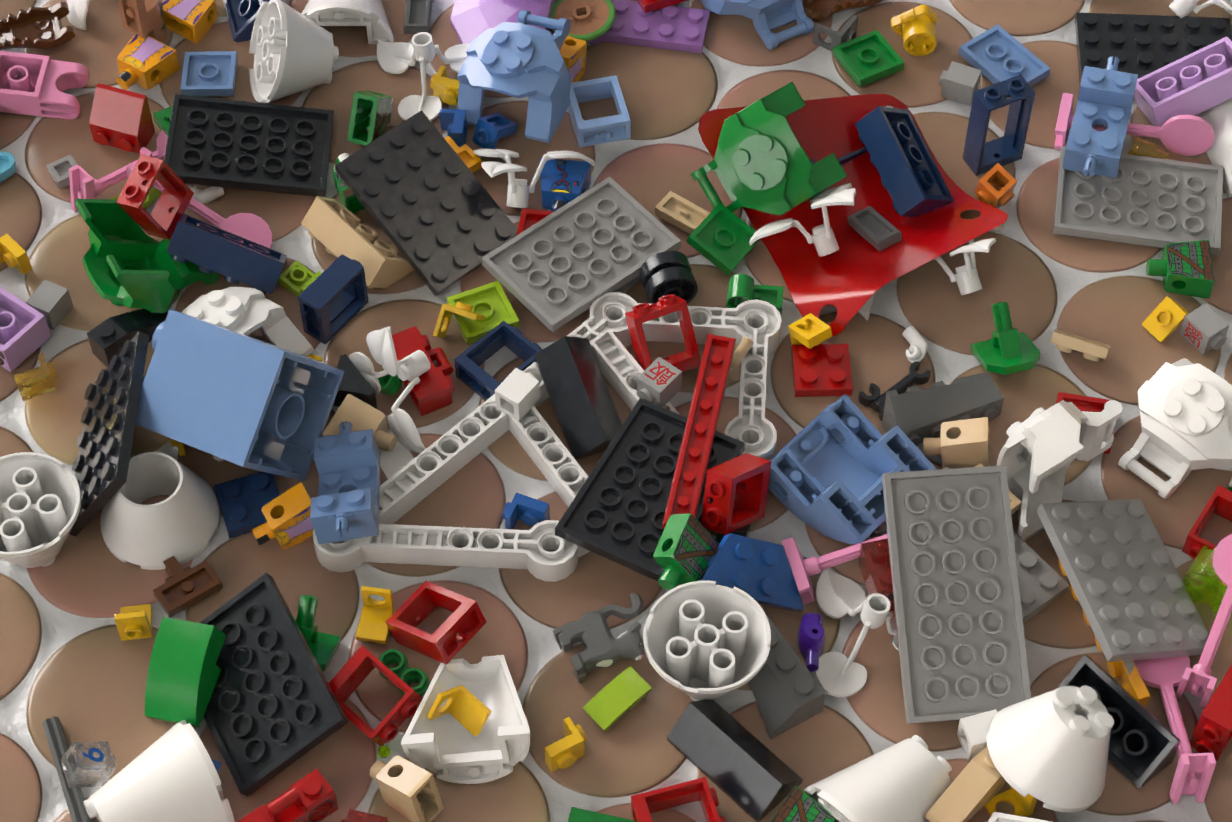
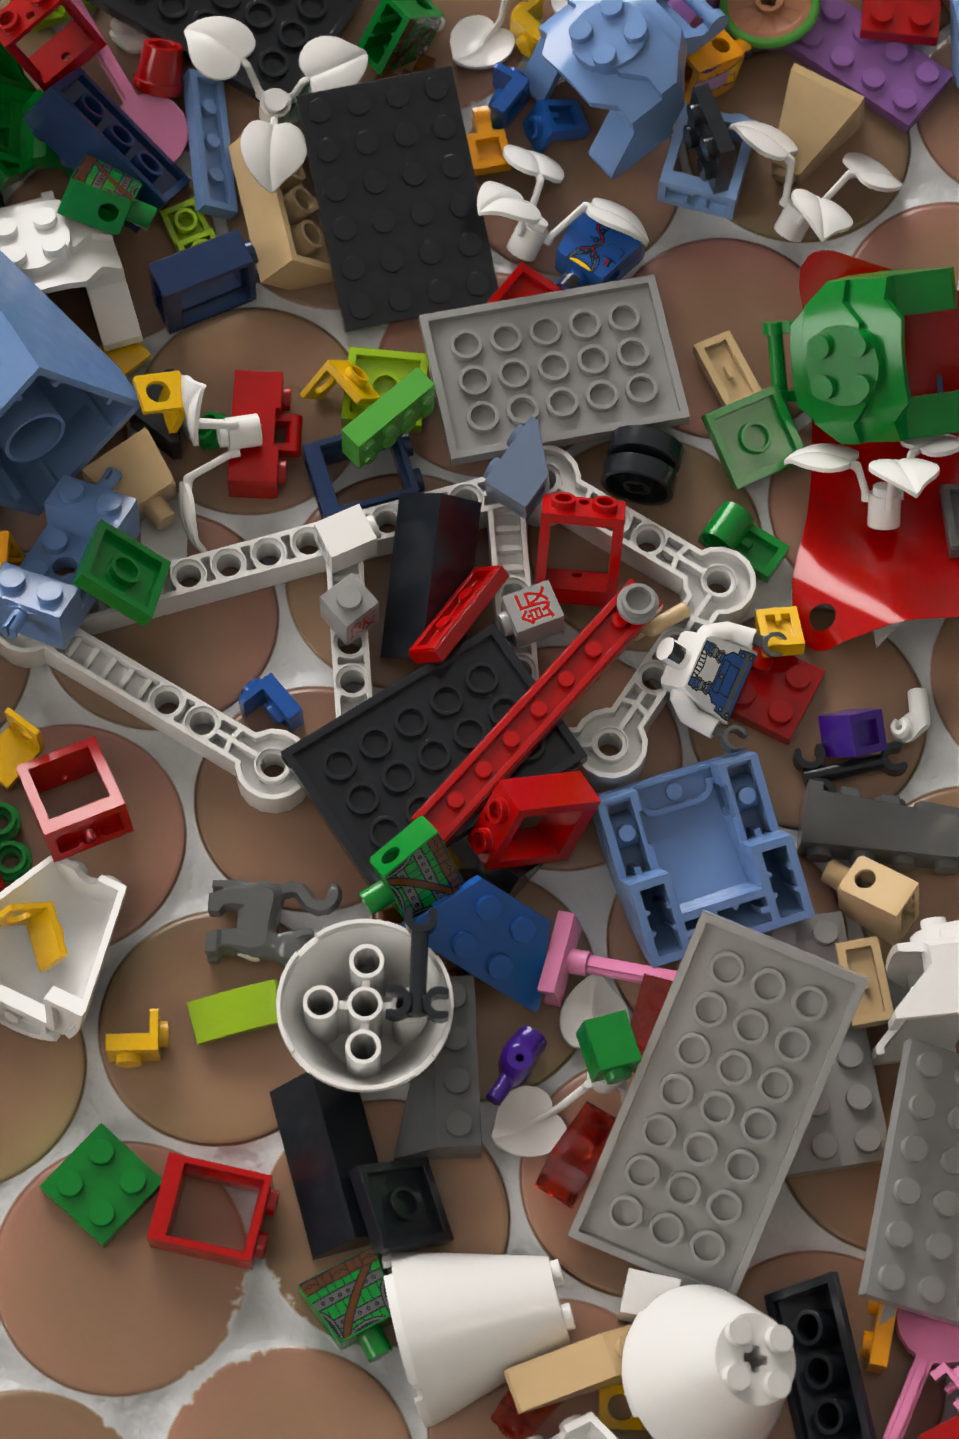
camera: 25 degrees right, 15 degrees up
none -> green torso [57,153,158,235]
none -> green plate [73,519,171,627]
none -> red piece [132,38,184,98]
none -> yellow bracket [132,370,186,434]
none -> medium blue plate [182,68,238,220]
none -> white plant [184,16,368,193]
none -> light grey brick [320,573,379,646]
none -> bright green piece [341,367,435,469]
none -> black plate [349,1157,454,1255]
none -> black bar [385,907,449,1023]
none -> red tile [408,565,509,664]
none -> sand blue slope [483,416,550,520]
none -> clear red slope [534,1101,616,1209]
none -> green brick [576,1010,642,1085]
none -> light grey plate [617,583,659,625]
none -> torso [656,621,787,753]
none -> black plate [683,83,736,194]
none -> white plant [727,121,903,242]
none -> tan slope [771,63,865,185]
none -> dark purple panel [818,708,888,757]

